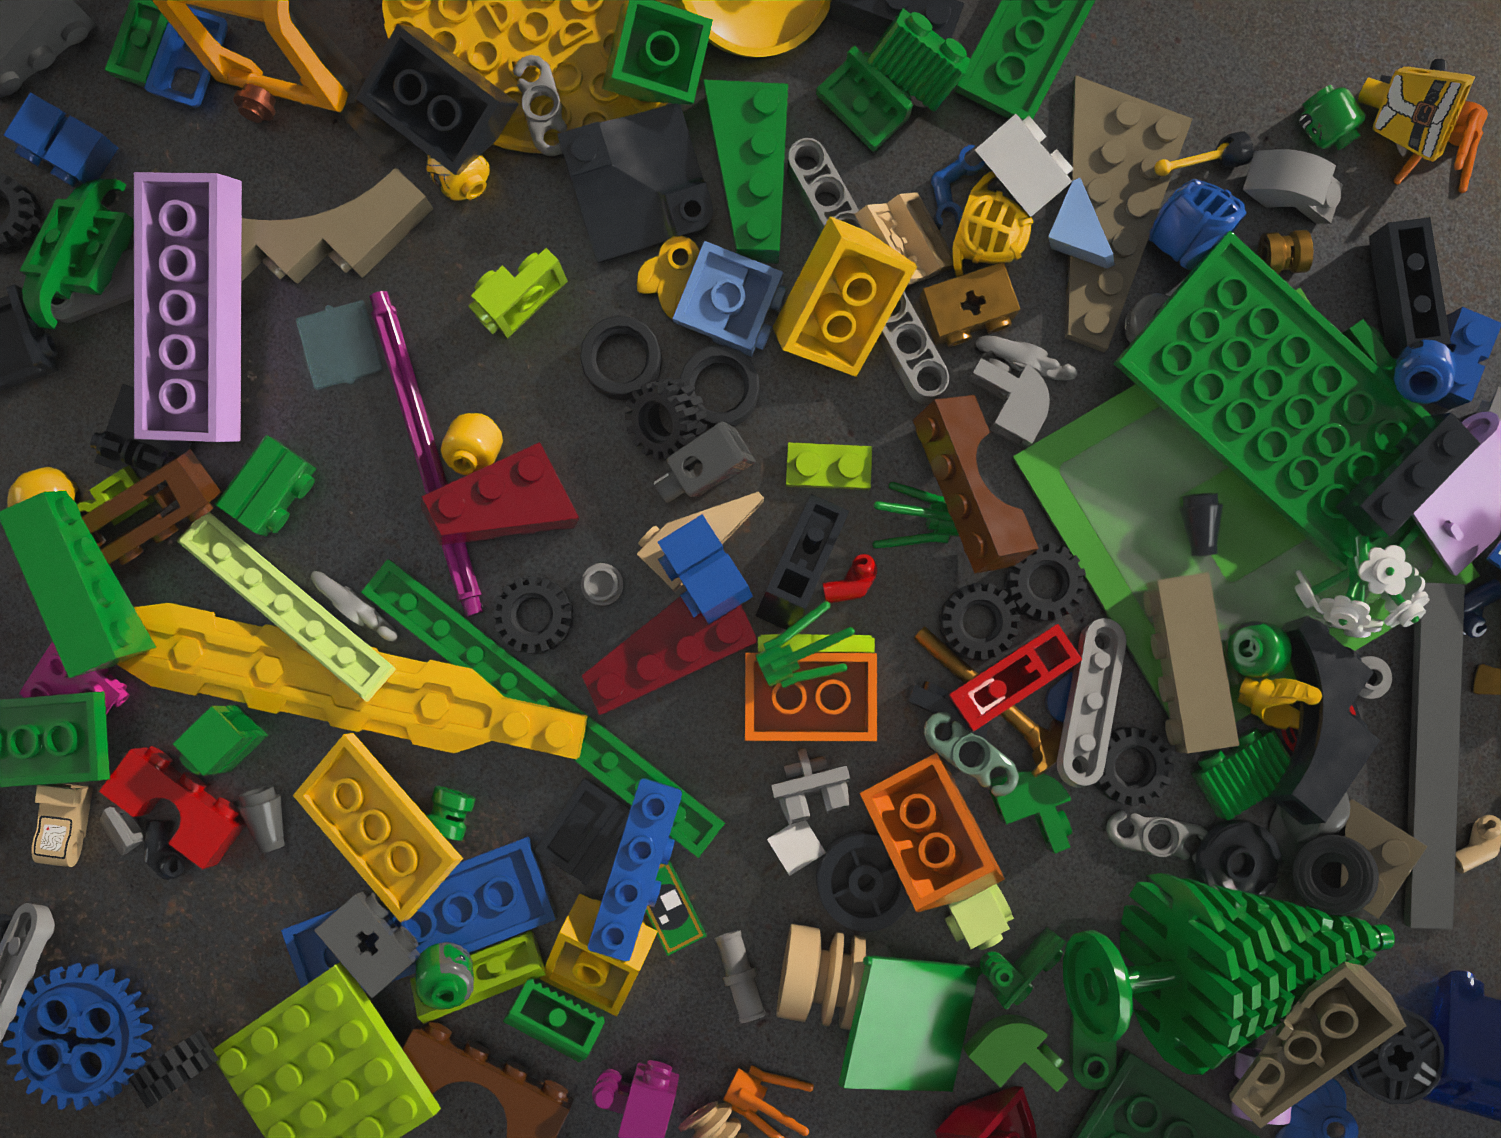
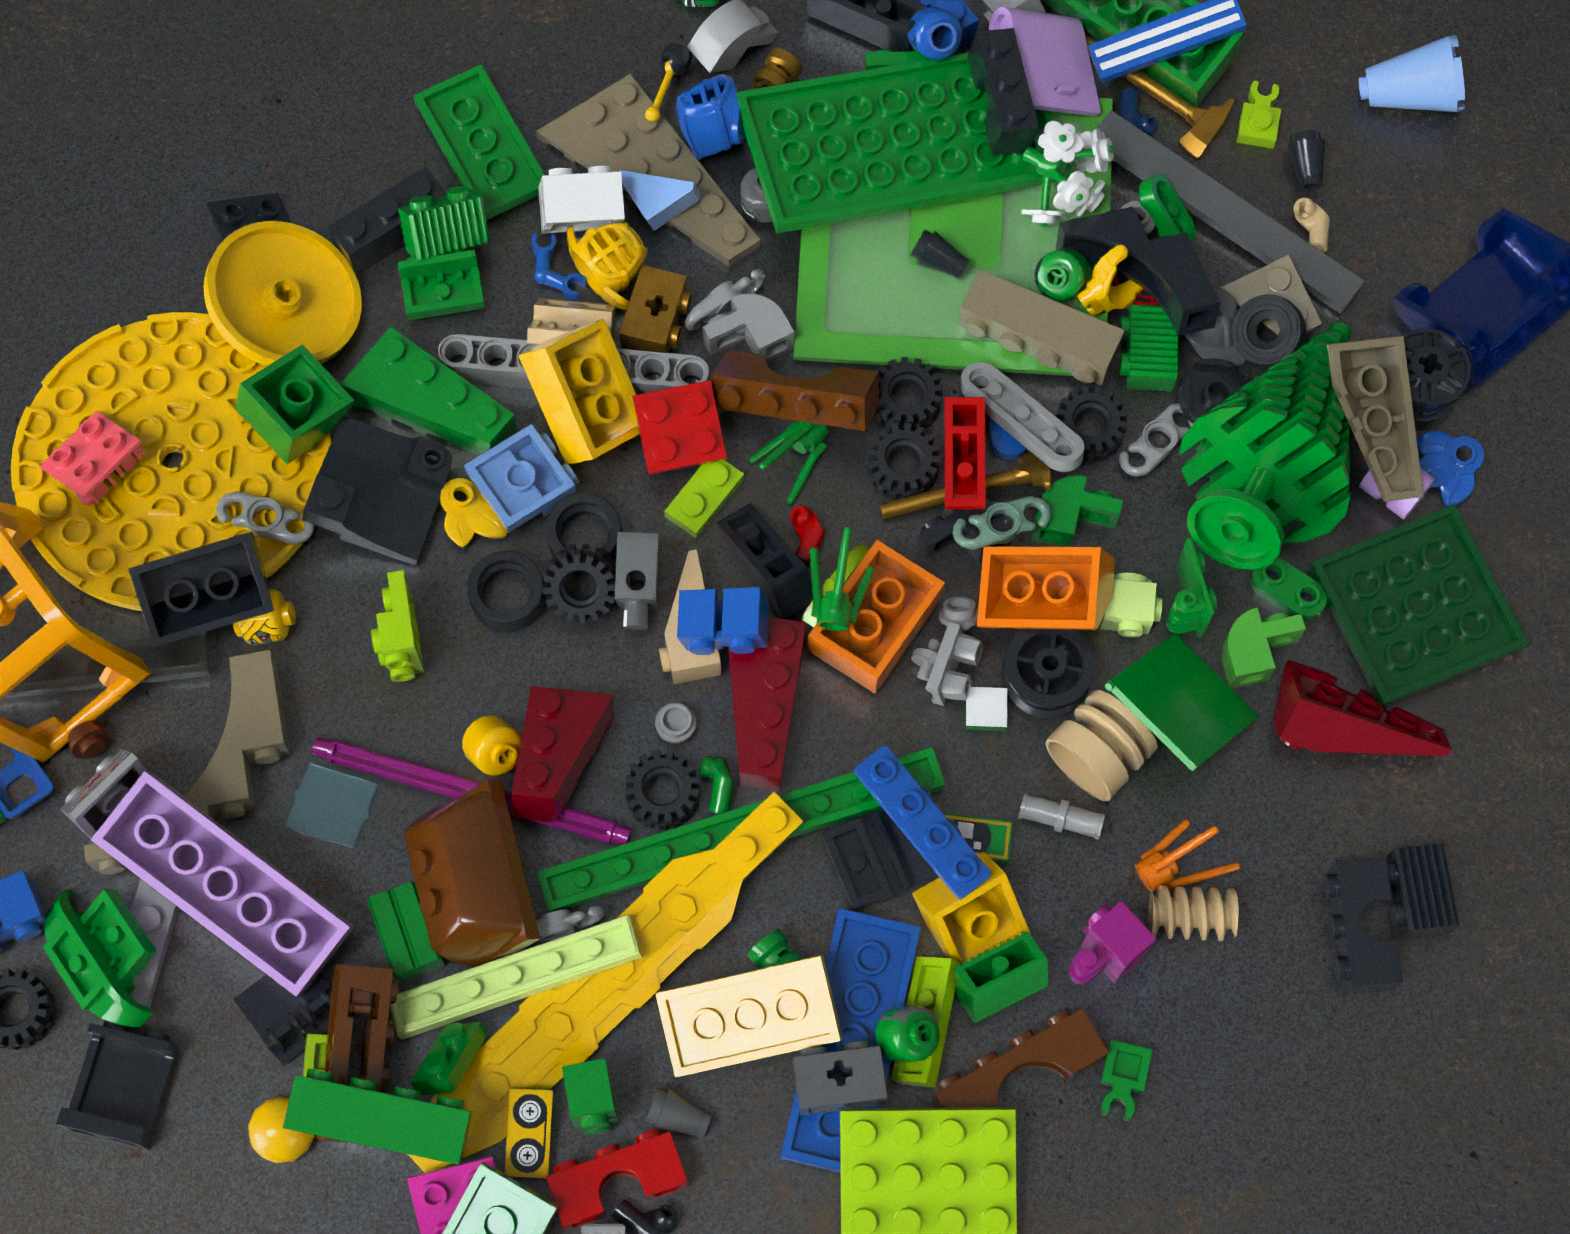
camera: 55 degrees left, 15 degrees down
none -> light grey slope [60,749,148,839]
none -> reddish brown windscreen [404,779,540,967]
none -> green plate [411,1022,487,1095]
none -> tile [504,1088,553,1178]
none -> red plate [632,380,727,476]
none -> green arm [700,756,734,814]
none -> light grey plate [939,596,978,631]
none -> green plate [1138,174,1195,242]

